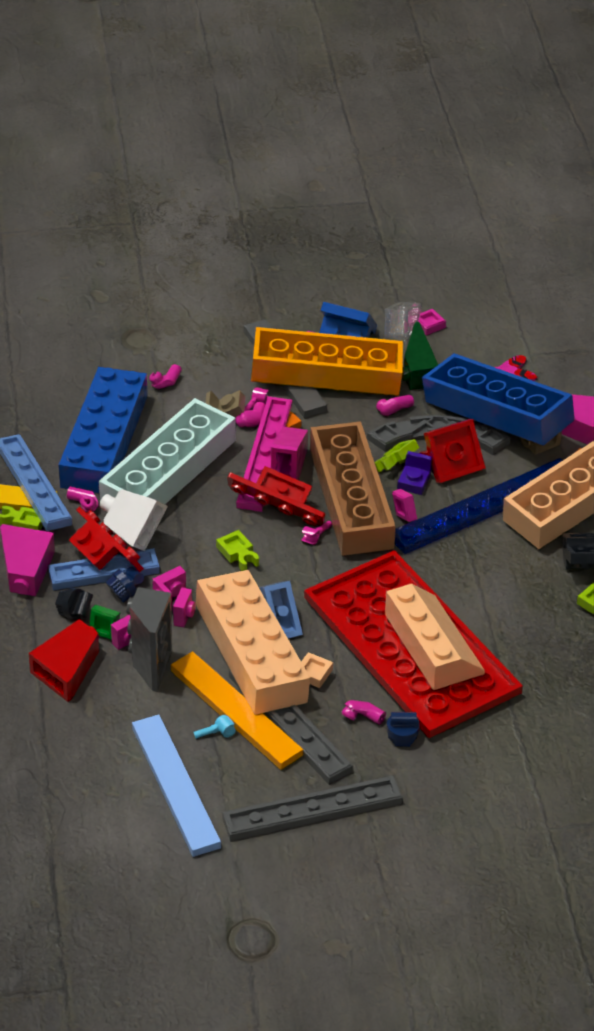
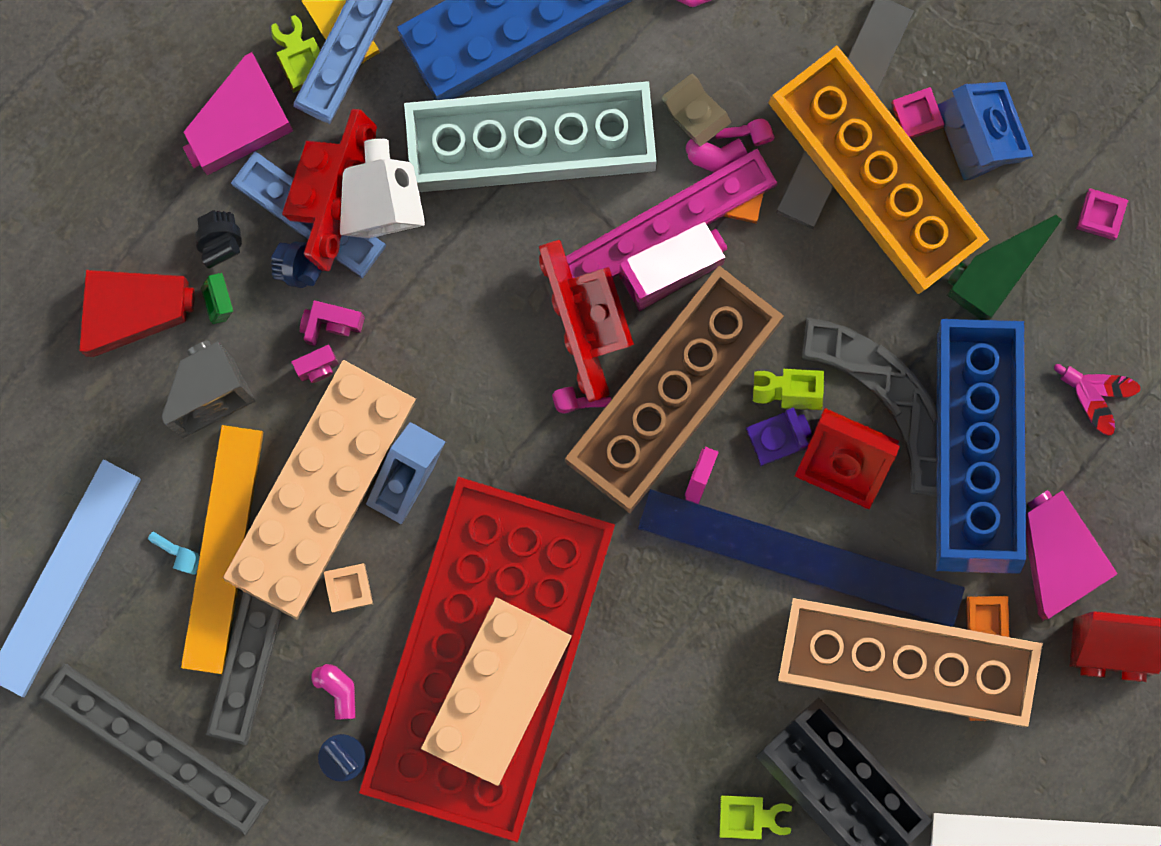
camera: 55 degrees right, 40 degrees up
dark pink arm [67,487,99,512] -> none
dark pink plate [111,615,131,650] -> none
lime plate [216,530,259,571] -> none
dark pink arm [376,395,414,416] -> none
clear slope [384,302,422,342] -> none

